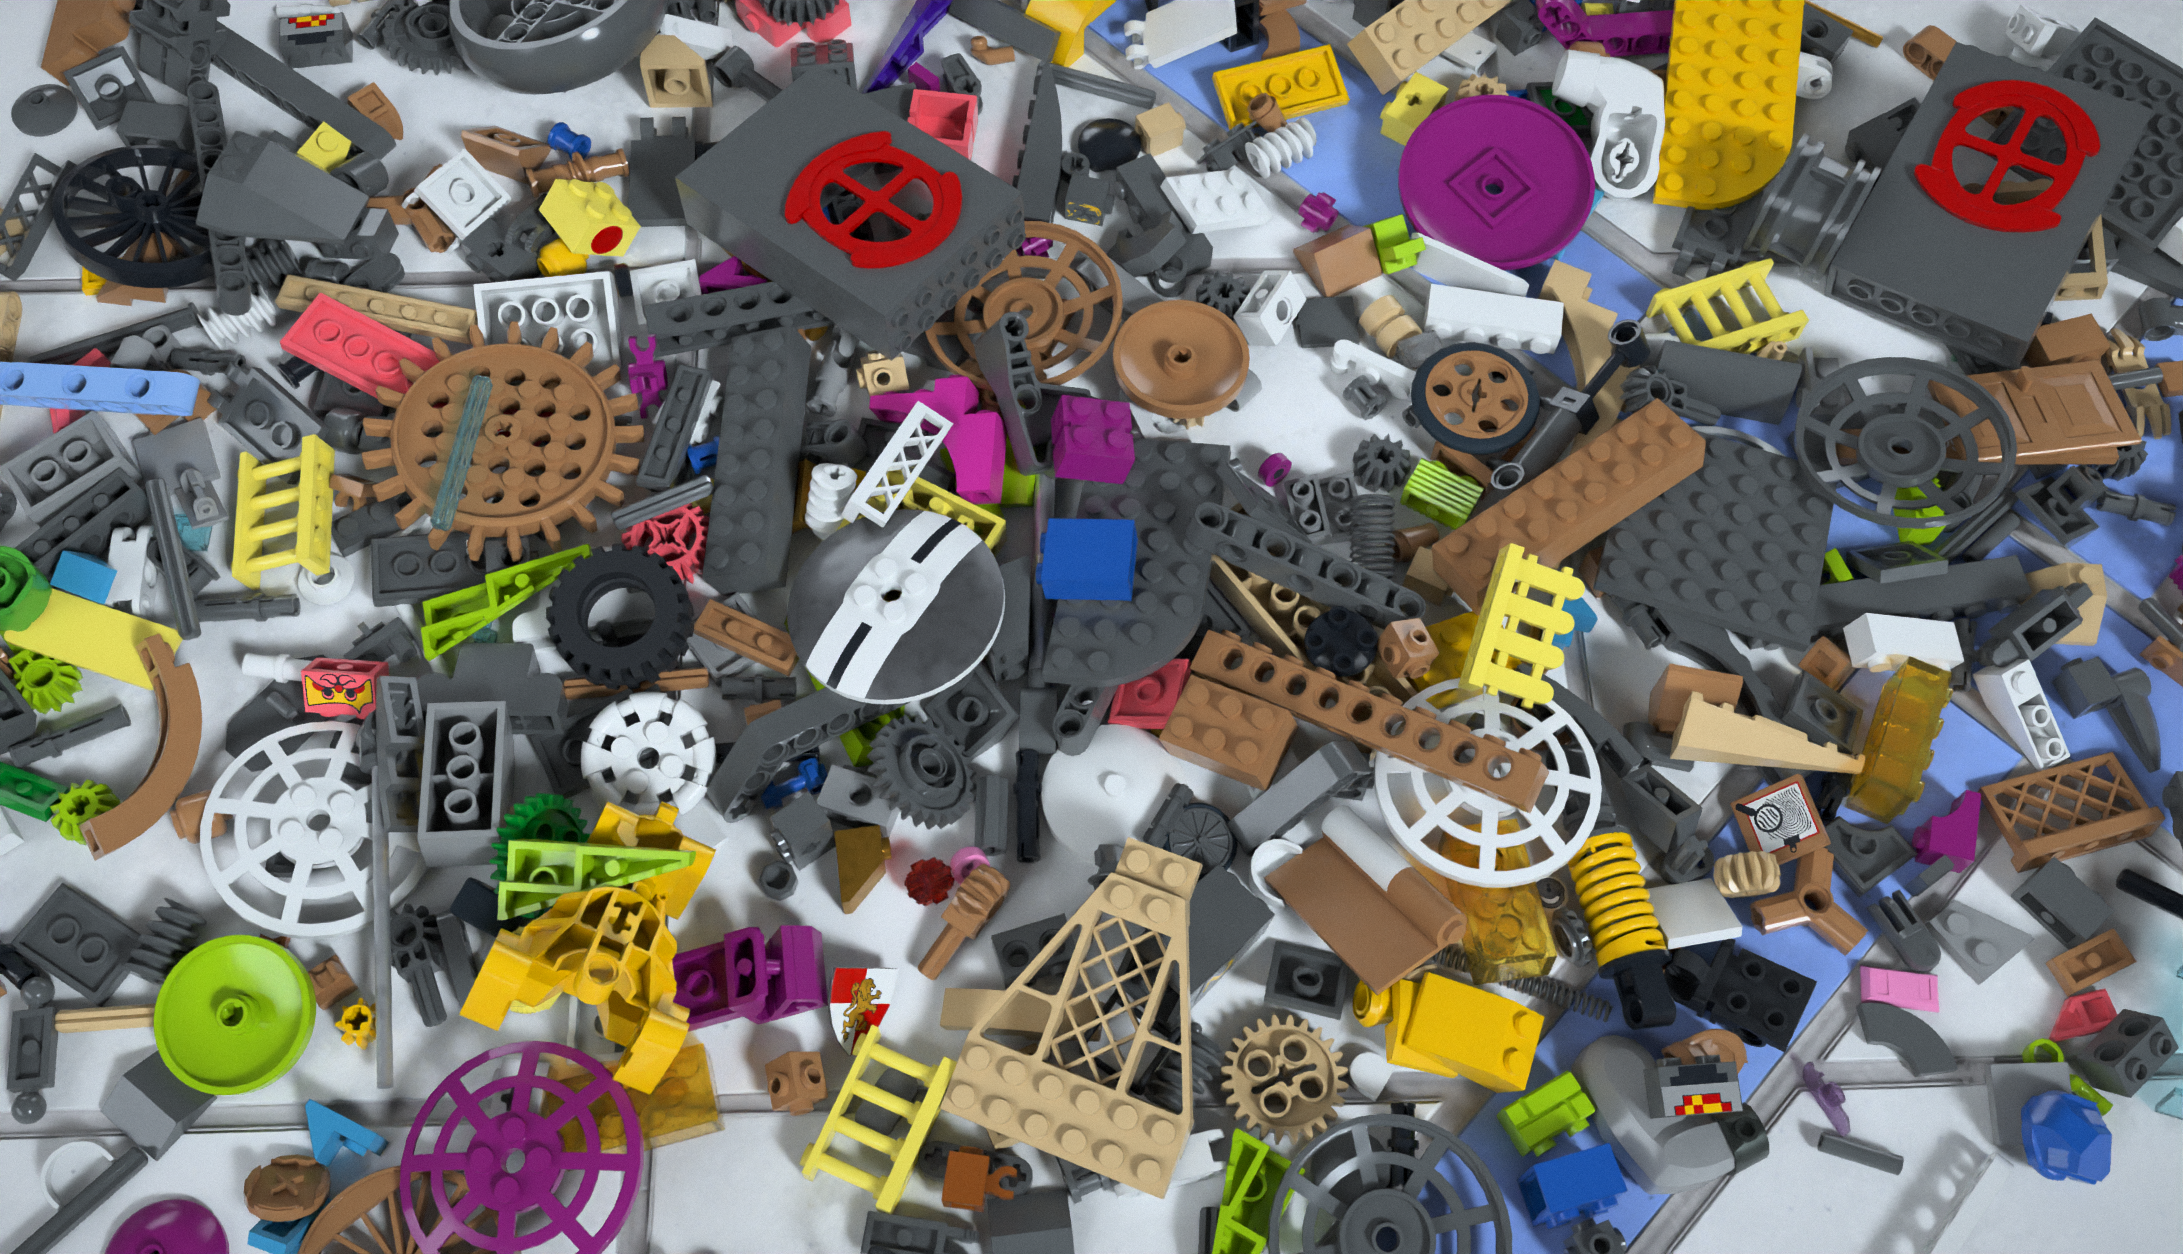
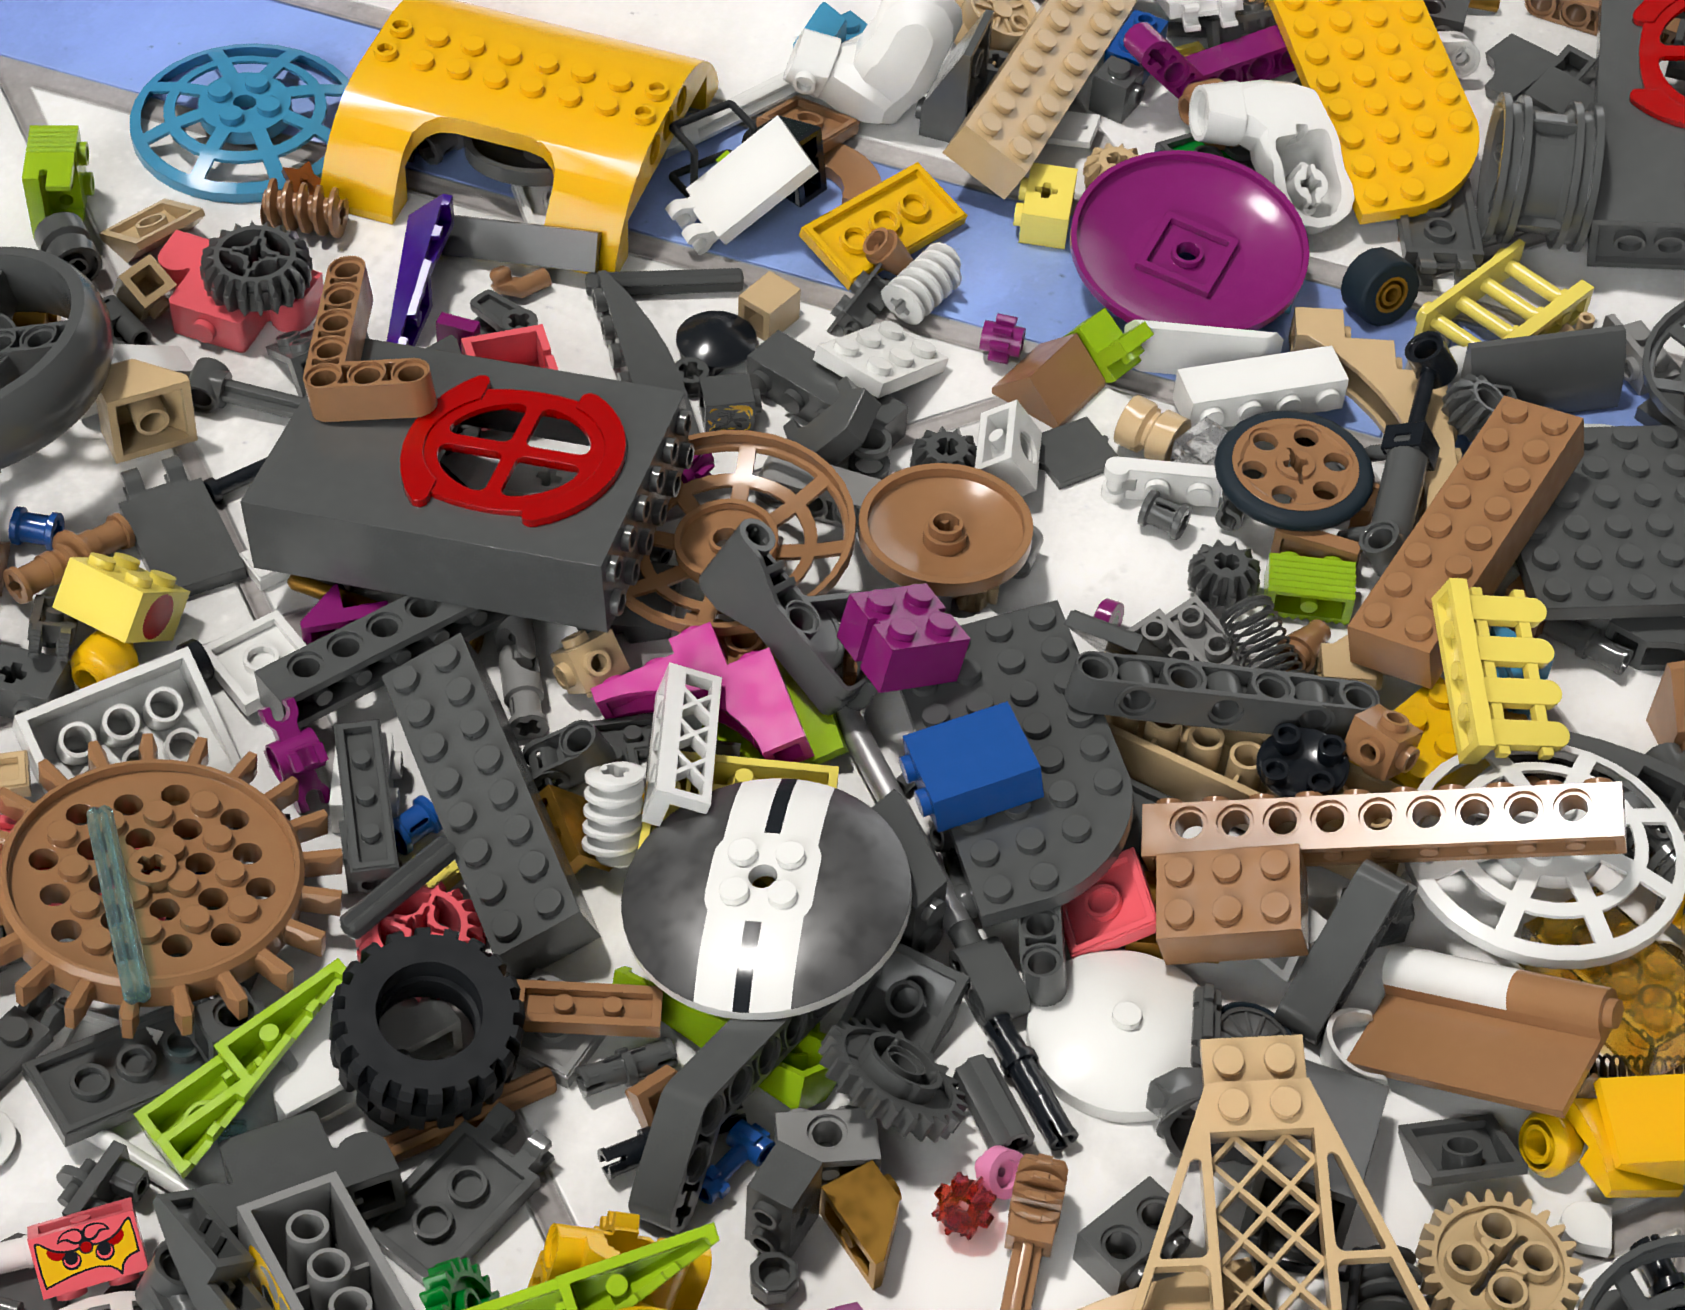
camera: 25 degrees left, 15 degrees down
white plate [581,691,717,816] -> none
none -> medium nougat beam [303,256,438,422]
none -> black wheel [1341,247,1420,326]
none -> dark grey tile [1484,33,1566,102]

